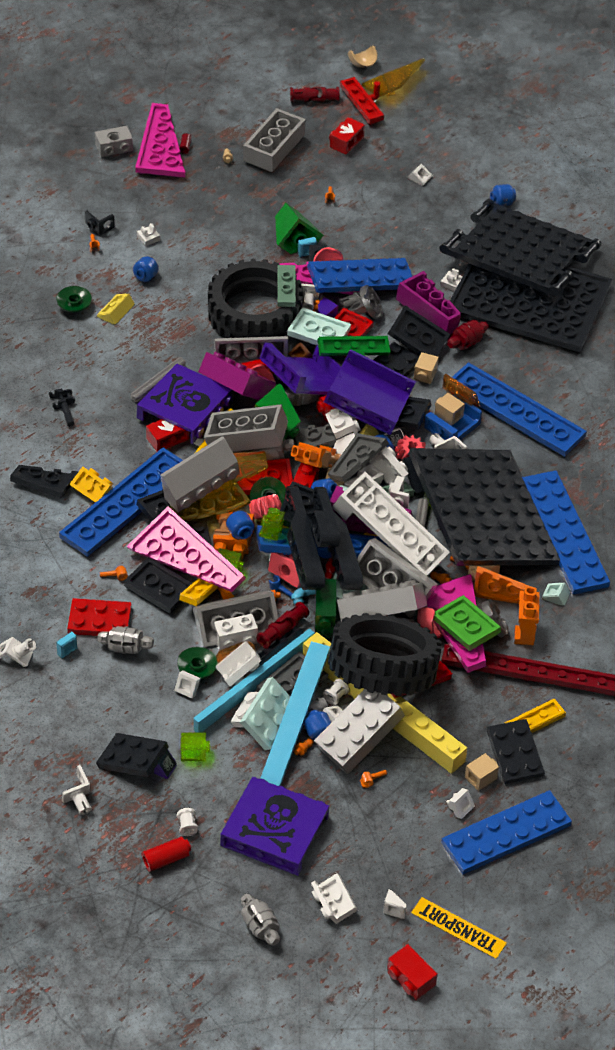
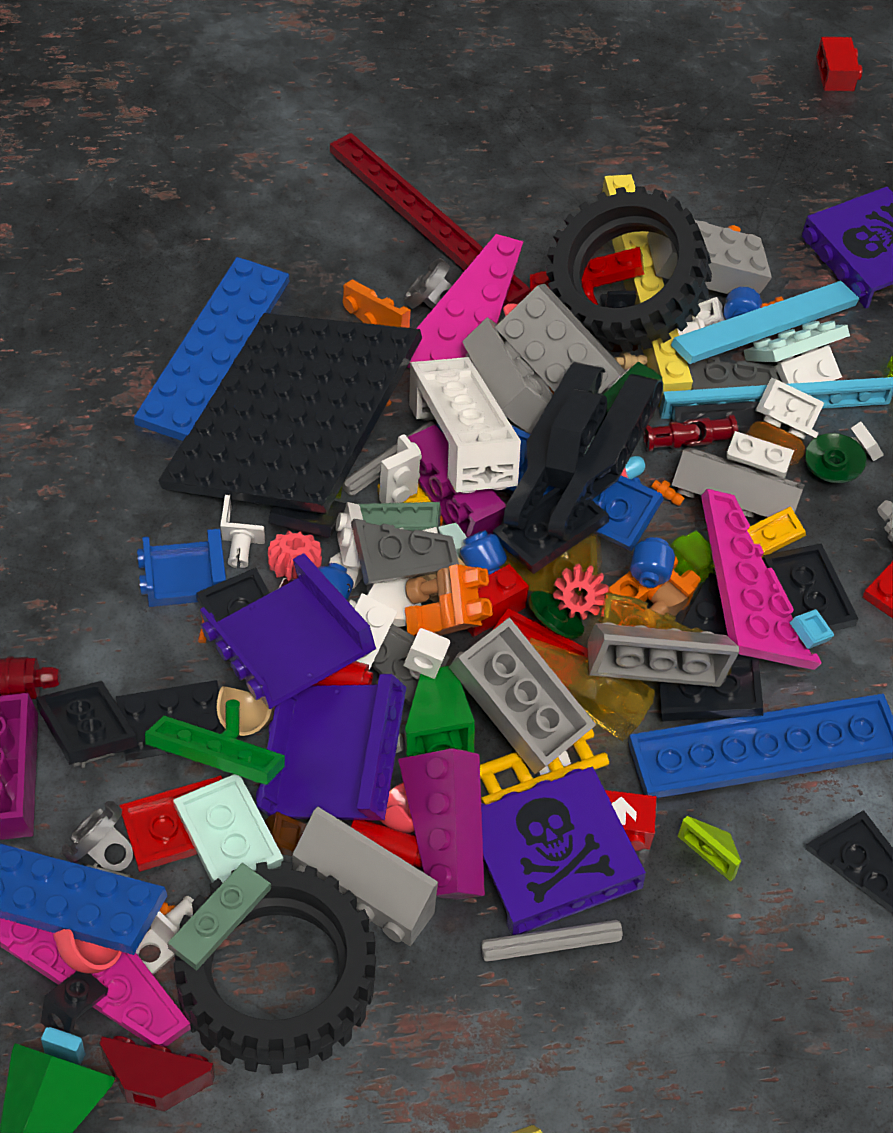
camera: 145 degrees left, 5 degrees up
black piece [49,388,75,427] -> none
yellow bracket [69,467,113,503] -> none
orange hand [100,566,128,581] -> none
clear neon green brick [258,508,285,541] -> none
white bracket [311,873,358,924] -> none
dark purple brick [318,297,338,318] -> none
white slope [384,889,406,919] -> none
yellow sticker [411,897,507,958] -> none
tan brick [414,352,439,384] -> none
bright green plate [433,595,501,651] -> none
tan brick [435,393,465,426] -> none
blue plate [441,790,572,875] -> none
clear orange slope [442,374,479,408] -> none
blue plate [446,362,587,457] -> none
white tile [446,788,475,819] -> none
tan brick [465,753,499,791] -> none
black plate [486,719,545,784] -> none
yellow tile [505,698,566,733] -> none
orange hips [514,587,540,646] -> none
light aqua slope [542,583,570,606] -> none
none -> dark red slope [100,1036,215,1111]
none -> white bracket [403,628,450,680]
none -> lime slope [677,816,741,882]
none -> medium azure tile [790,609,835,649]

